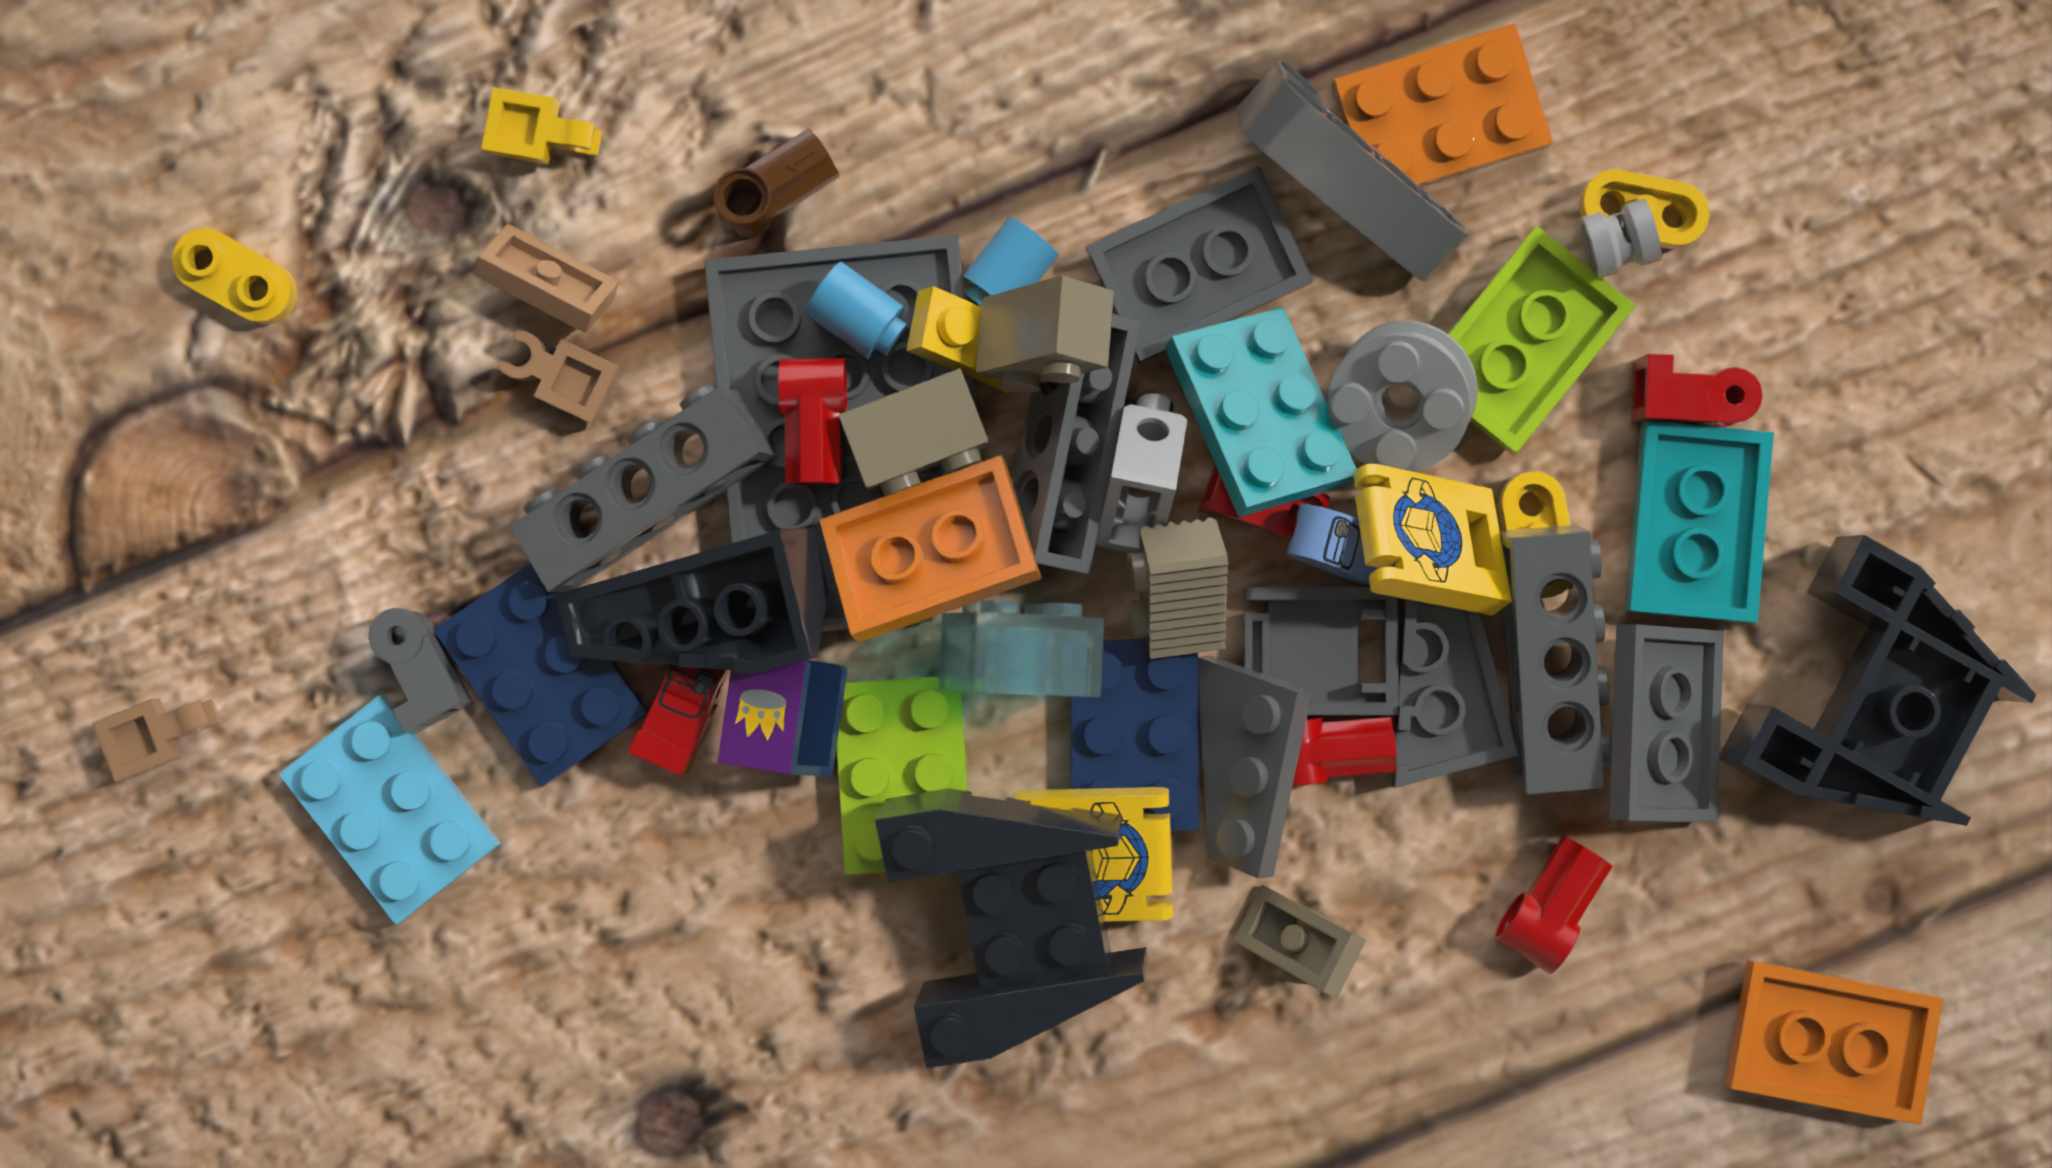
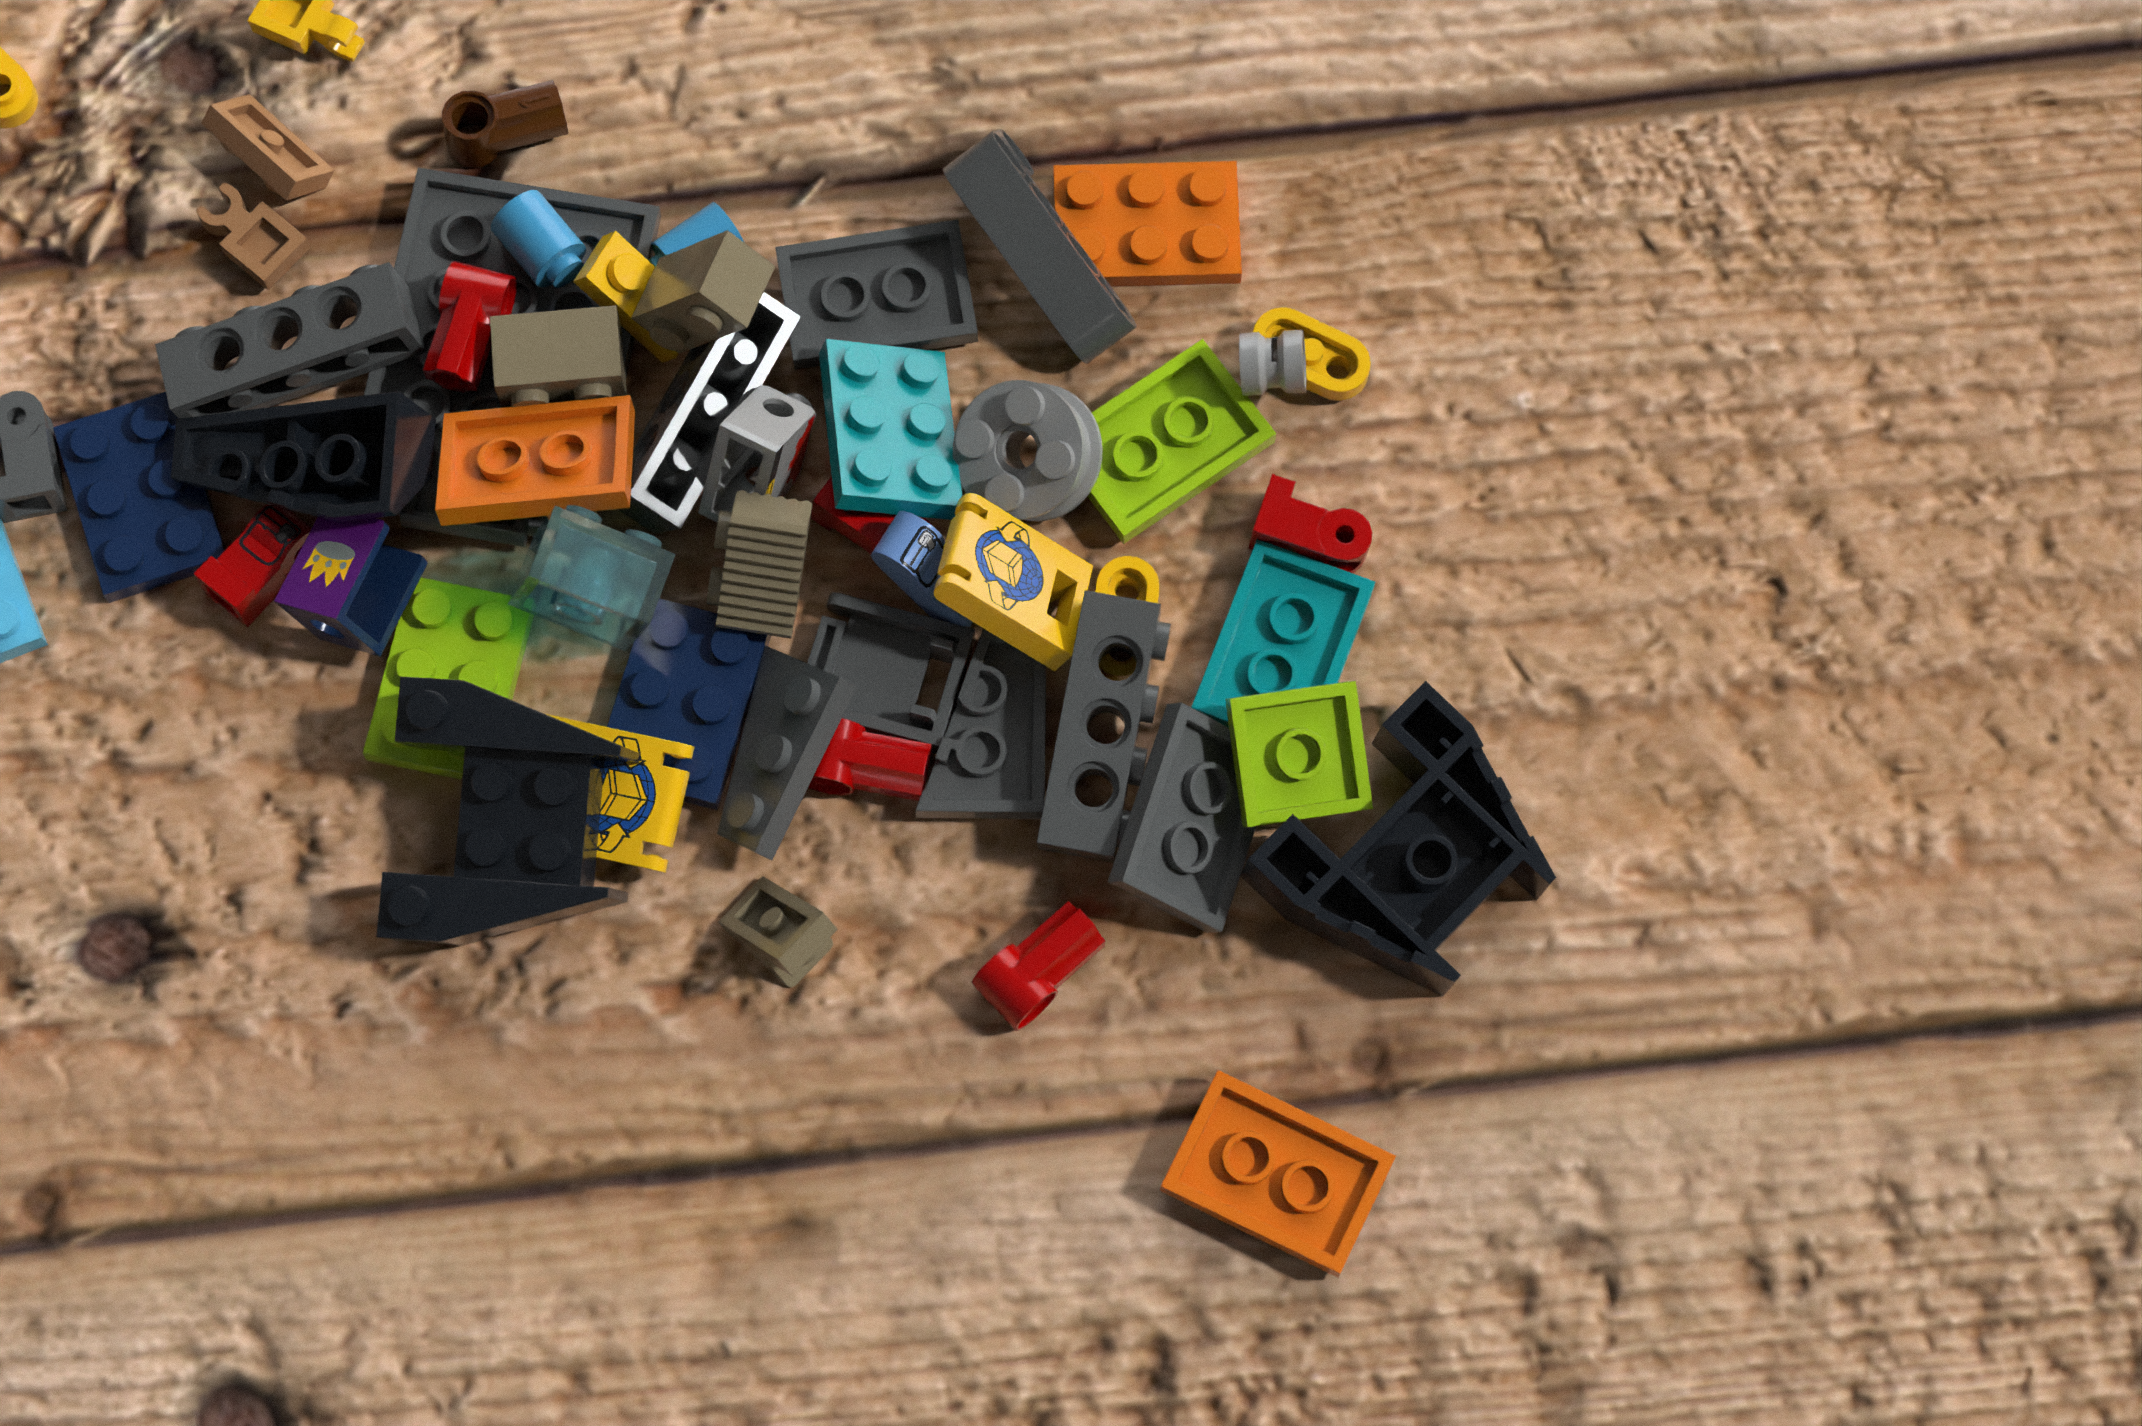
camera: 15 degrees right, 15 degrees down
none -> lime plate [1225,681,1373,827]

